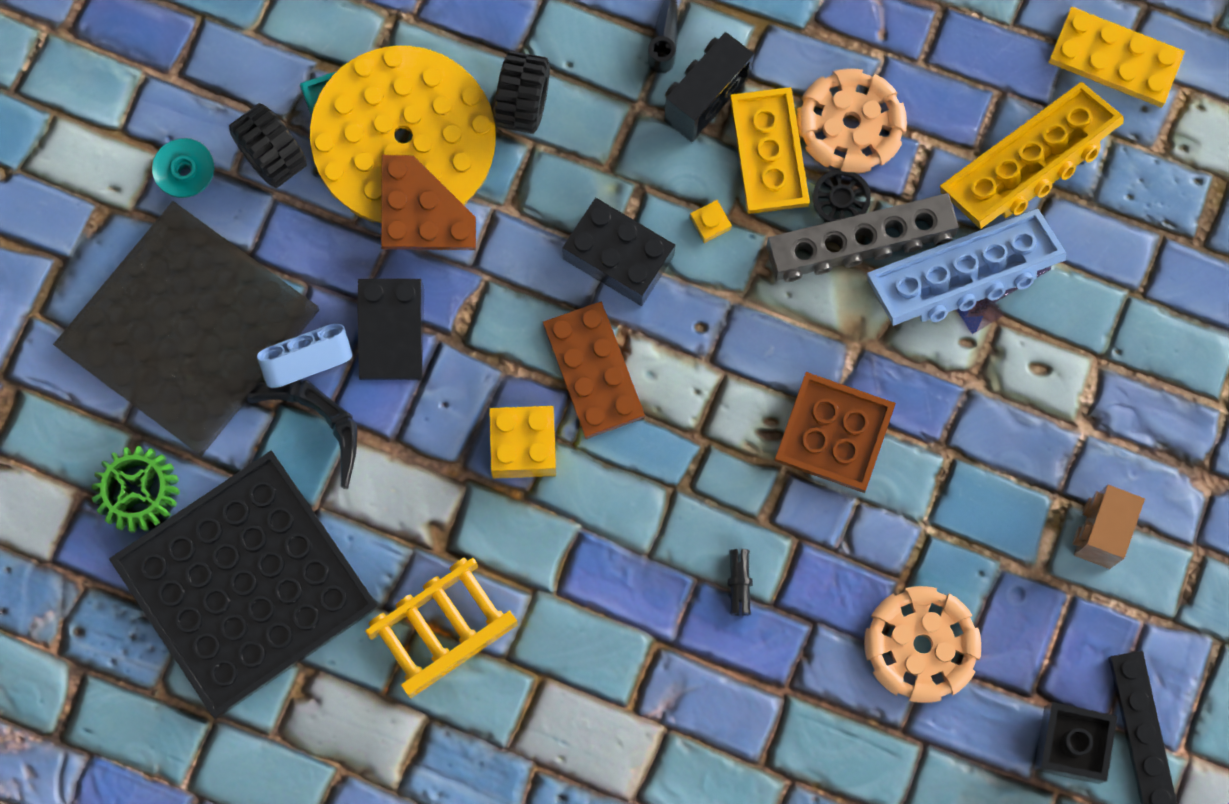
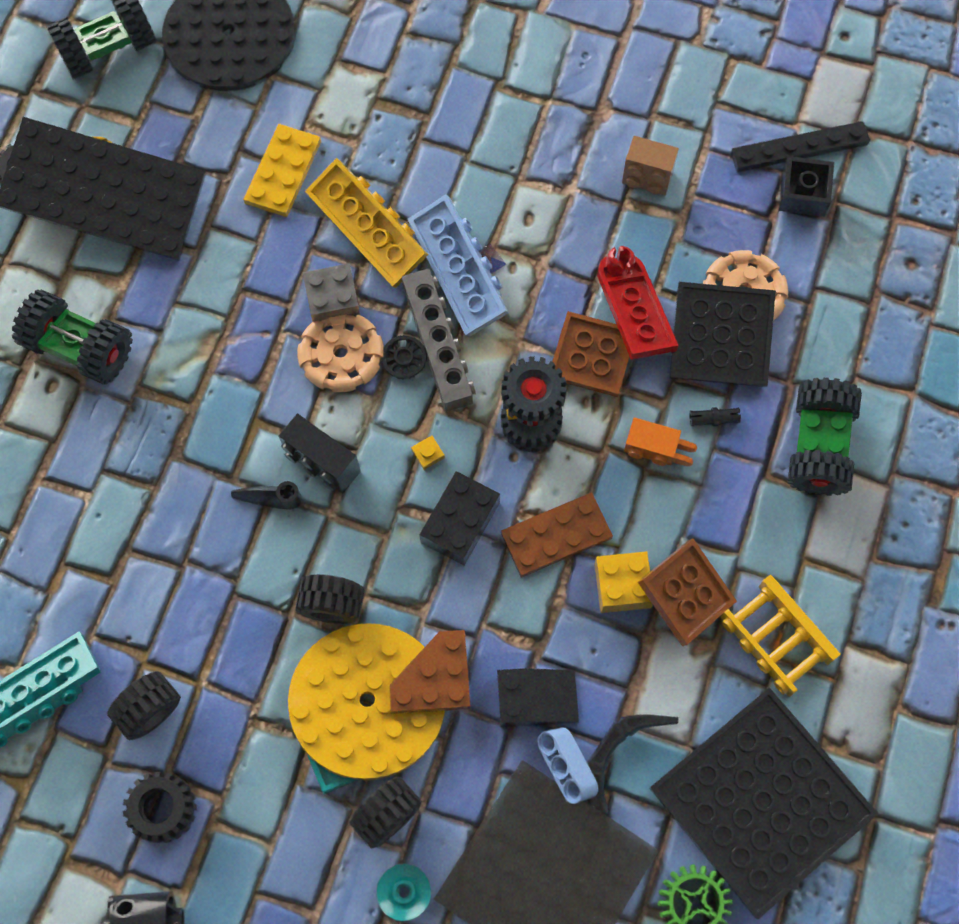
camera: 90 degrees left, 5 degrees down
yellow plate [730,87,810,214] -> none
none -> flat silver brick [303,263,360,322]
none -> black plate [501,356,567,452]
none -> red plate [597,246,678,360]
none -> orange hinge [624,417,697,467]
none -> dark orange plate [638,539,737,646]
none -> black plate [669,282,776,387]
none -> black plate [787,377,862,496]

